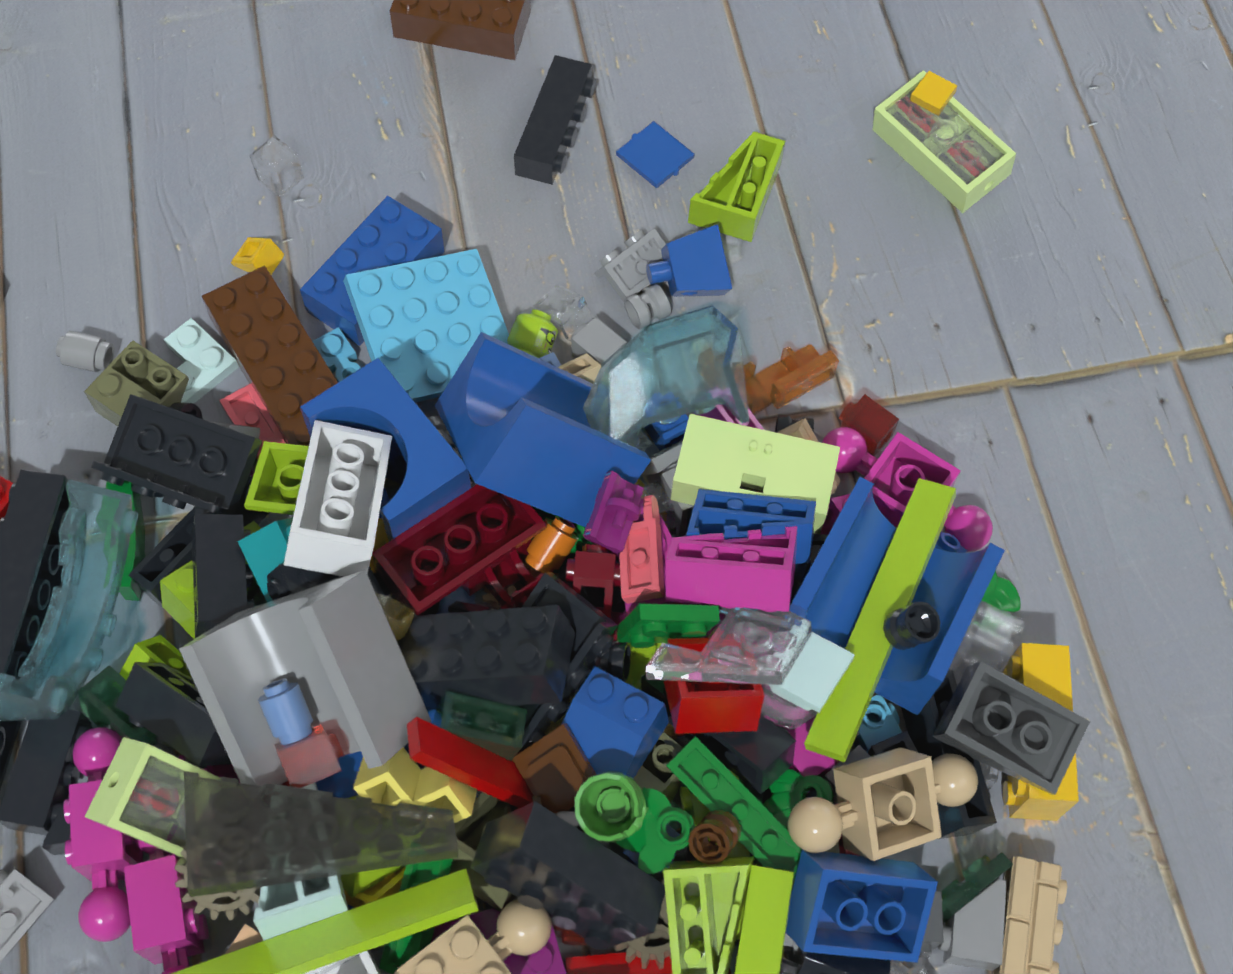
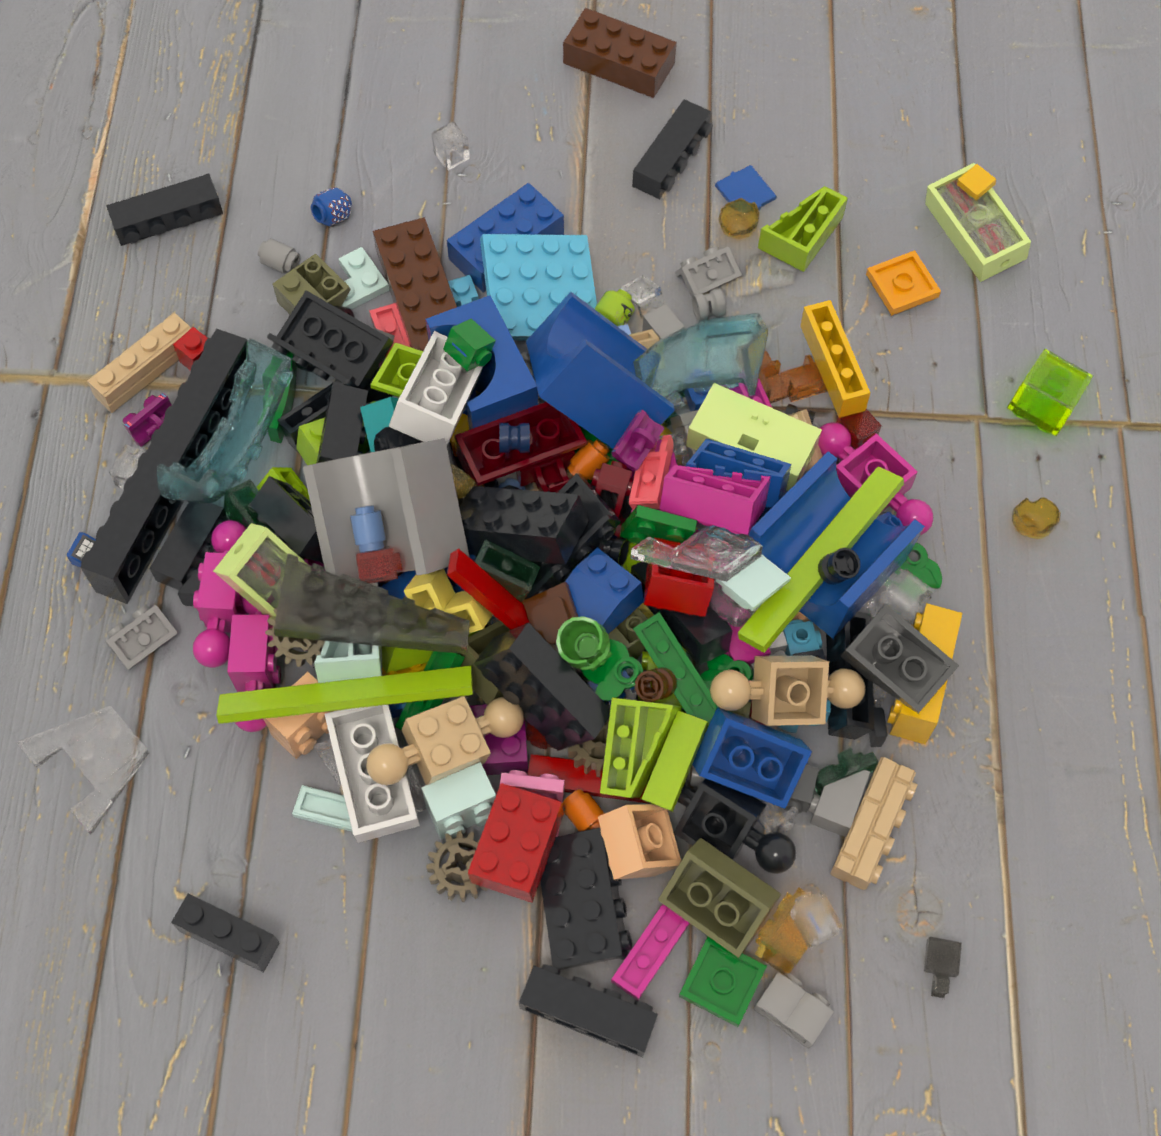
camera: 15 degrees right, 0 degrees up
yellow slope [231,237,284,275] -> none
blue torso [646,225,732,297] -> none
none -> blue head [311,187,352,226]
none -> green brick [443,318,496,372]
none -> dark blue wheel [499,423,530,453]
none -> clear yellow hair [718,198,760,239]
none -> yellow brick [800,300,871,418]
none -> light orange plate [866,250,941,316]
none -> black tile [869,707,888,747]
none -> clear neon green slope [1007,349,1093,436]
none -> clear yellow hair [1012,497,1061,539]

